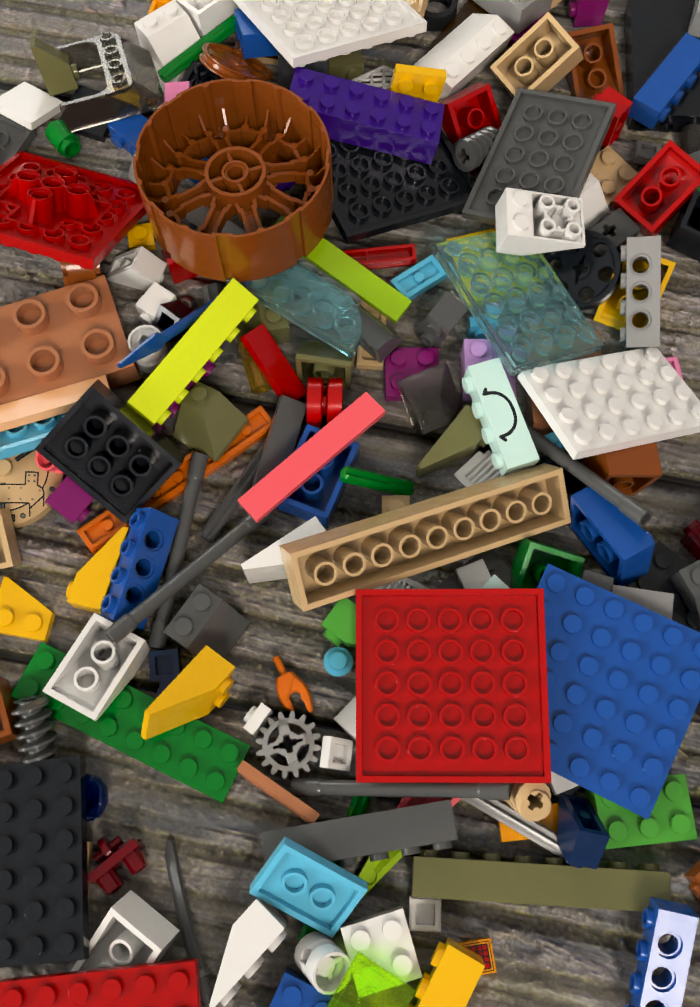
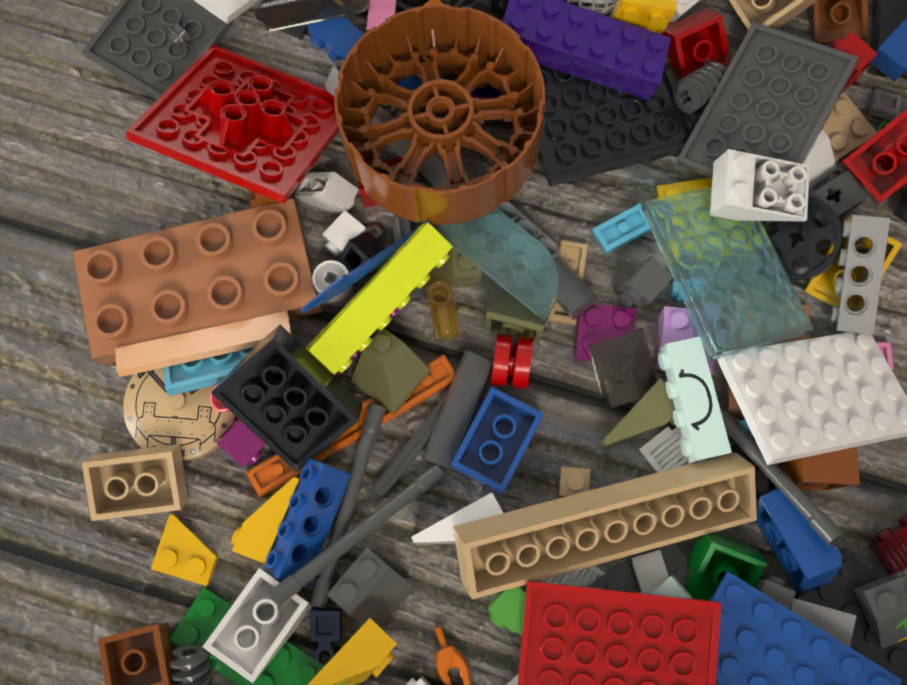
camera: 10 degrees right, 5 degrees up
green brick [45,120,81,158] -> none
yellow plate [127,223,157,251] -> none
coral tile [237,392,385,523] -> none
red tile [240,323,307,400] -> none
lime tile [274,215,412,324] -> none
medium azure plate [323,647,353,677] -> none
green axle [340,466,414,495] -> none
red piece [342,244,416,270] -> none

